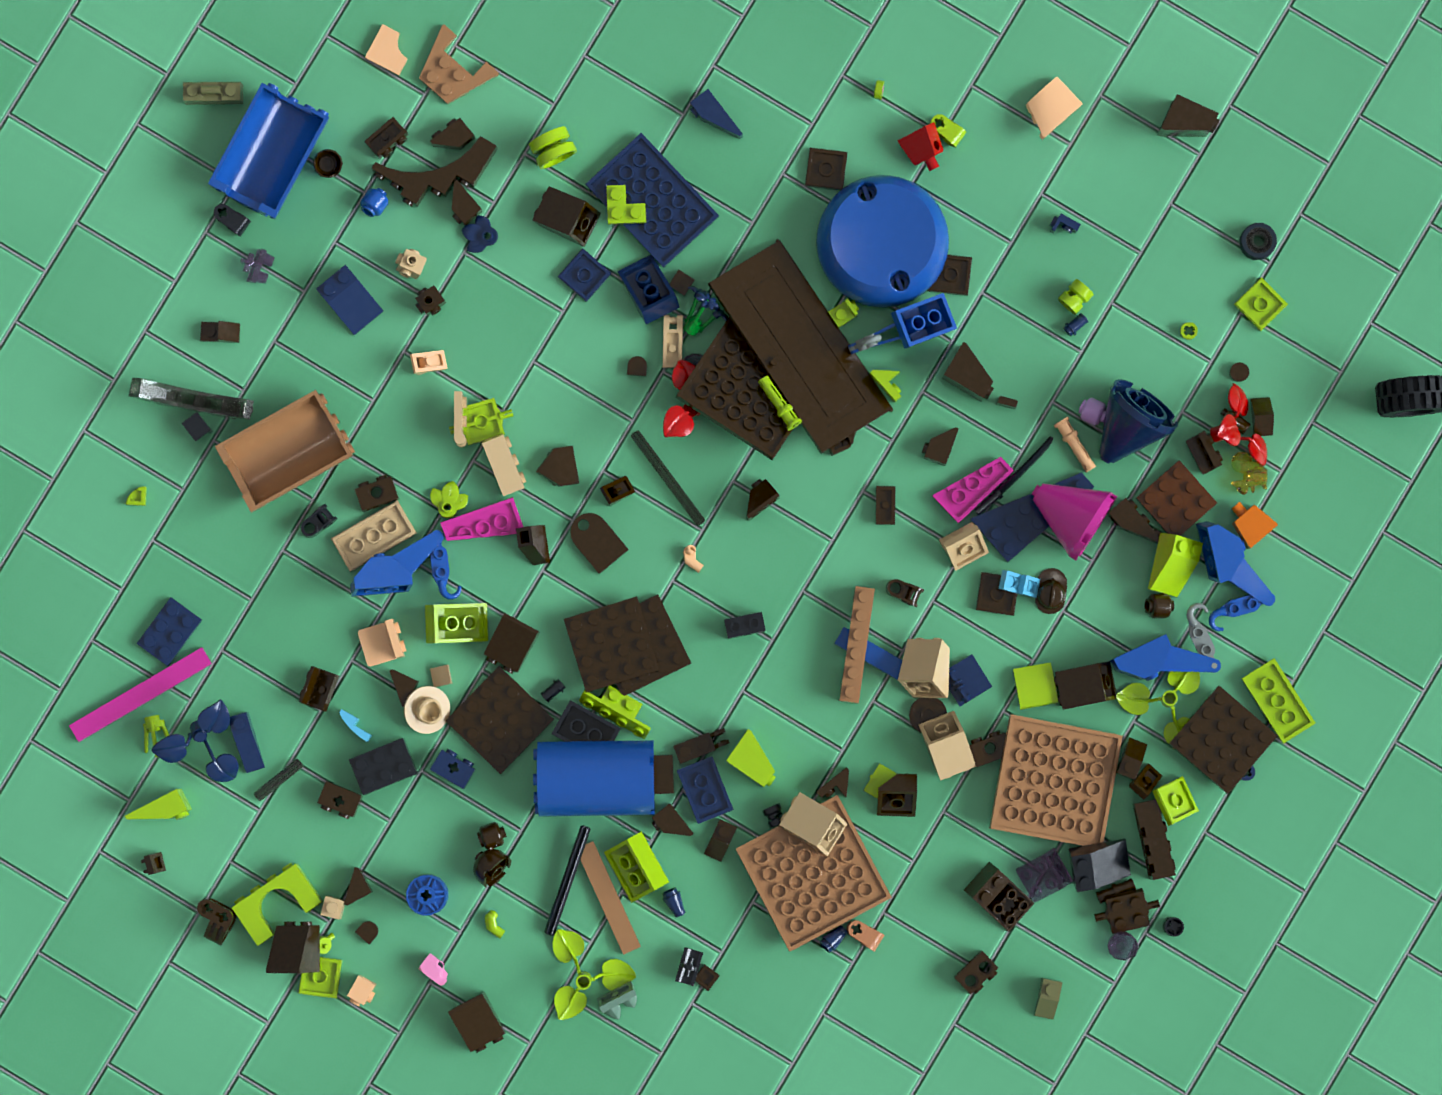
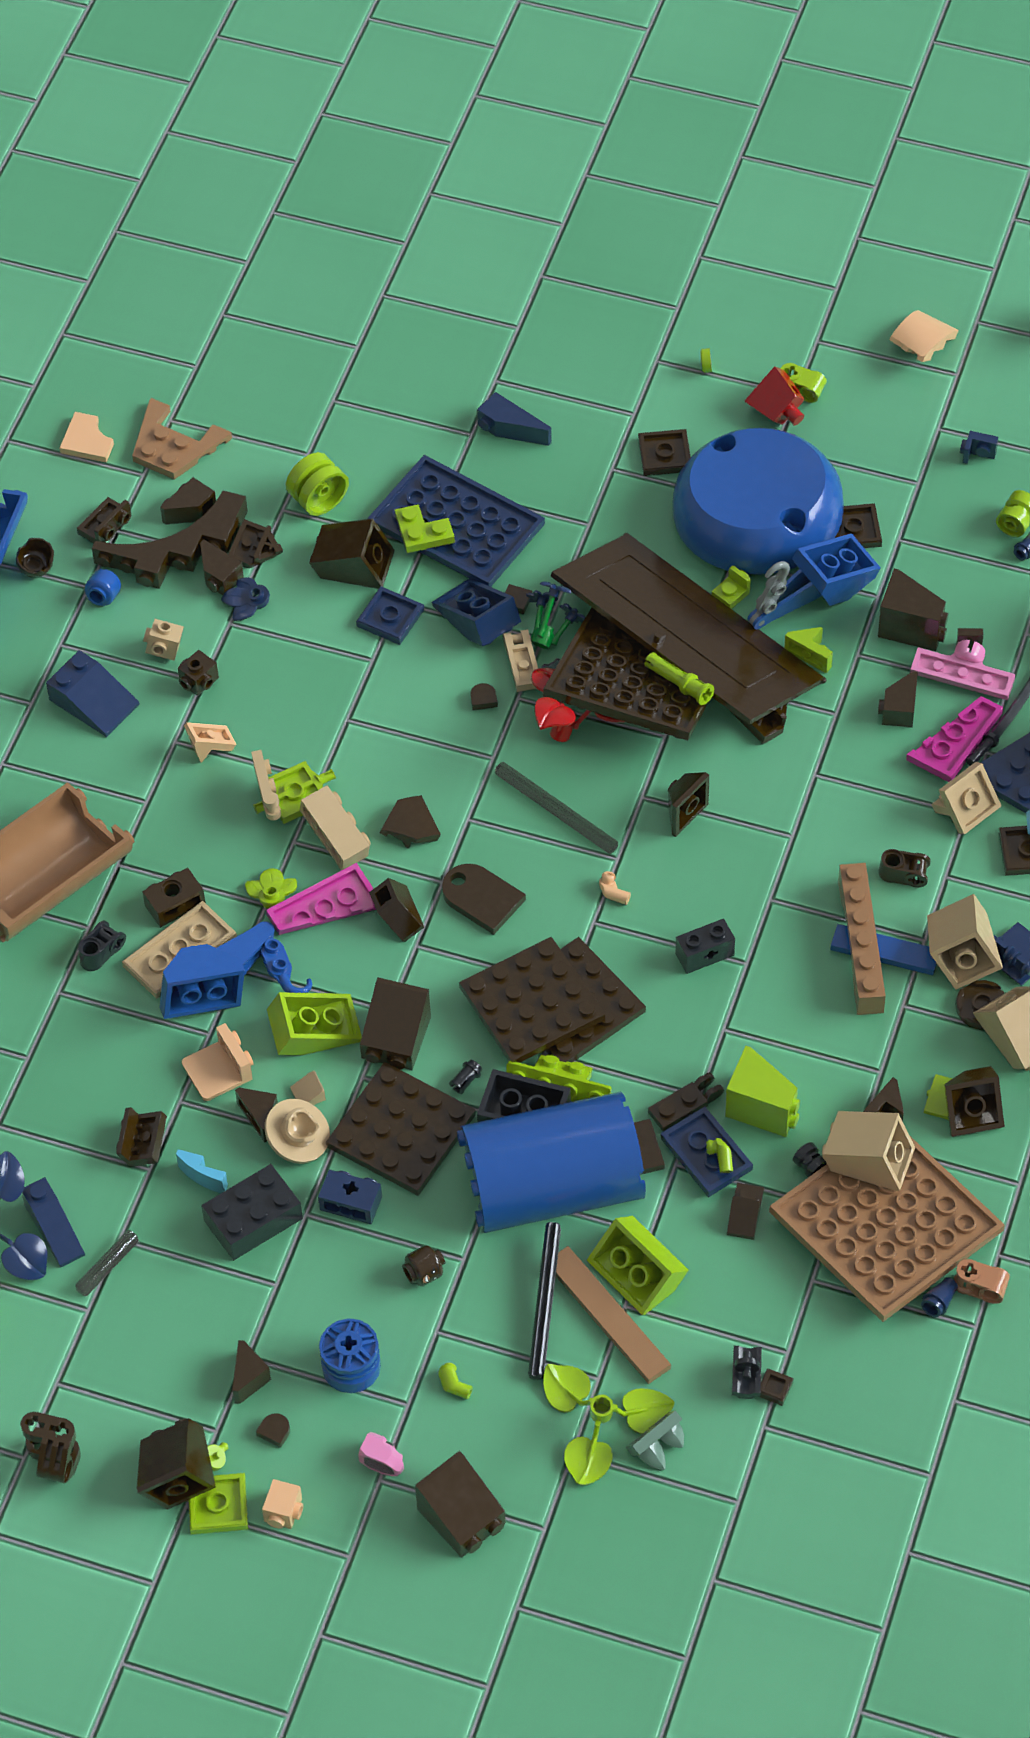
camera: 10 degrees left, 30 degrees down
lime arch [232,863,323,946] -> none
dark brown brick [317,781,363,819] -> none
tan brick [321,896,345,920] -> none
dark brown cylinder [473,849,511,888] -> none
dark brown slope [600,476,636,506] -> none
dark brown slope [652,804,694,836] -> none
dark blue cone [662,887,686,918] -> none
dark brown plate [876,486,896,525] -> none
none -> dark brown slope [228,519,283,569]
none -> lime arm [706,1138,733,1173]
none -> bright pink plate [910,640,1015,700]

